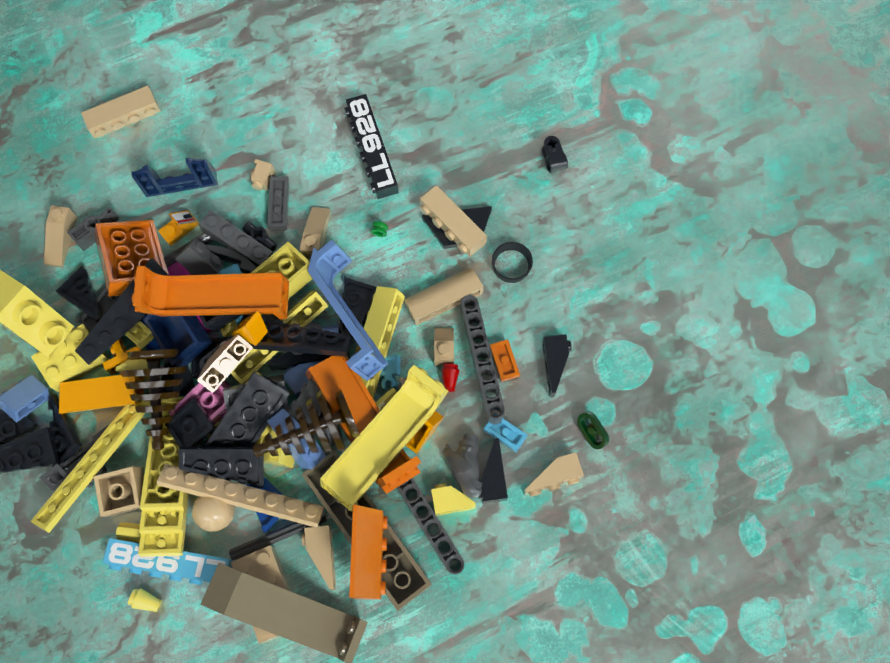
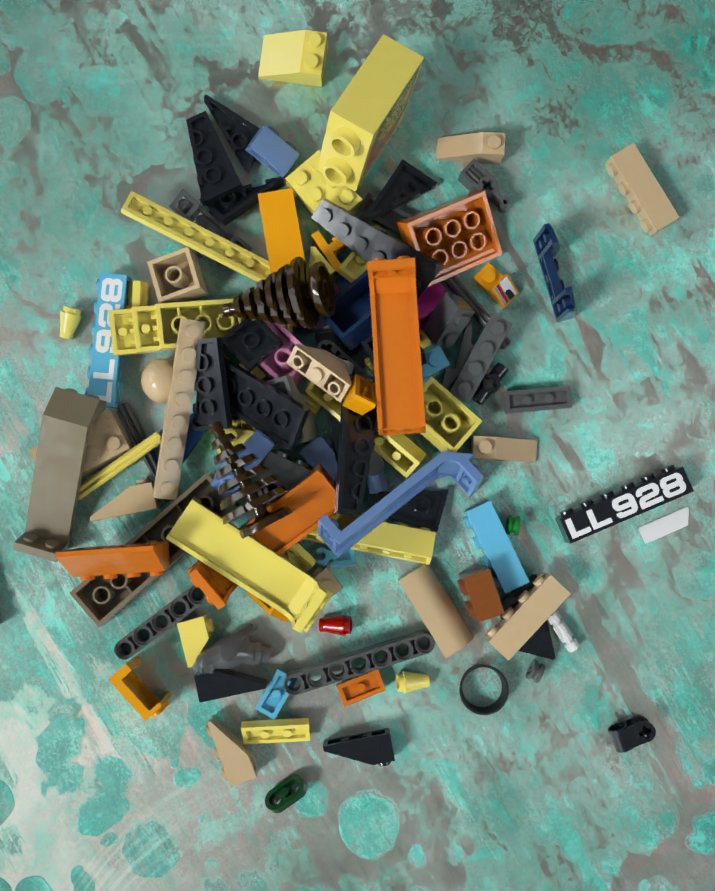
camera: 85 degrees right, 15 degrees up
tan brick [250,159,276,191] -> none
tan slope [434,328,454,366] -> none
none -> light yellow axle [78,432,162,500]
none -> light orange panel [108,655,172,721]
none -> light yellow plate [241,718,311,744]
none -> light yellow cone [396,671,430,694]
none -> dark orange brick [457,566,505,622]
none -> medium azure brick [463,500,529,594]
none -> dark grey bush [526,660,545,683]
none -> white axle [547,610,579,653]
none -> white sticker [638,507,689,544]

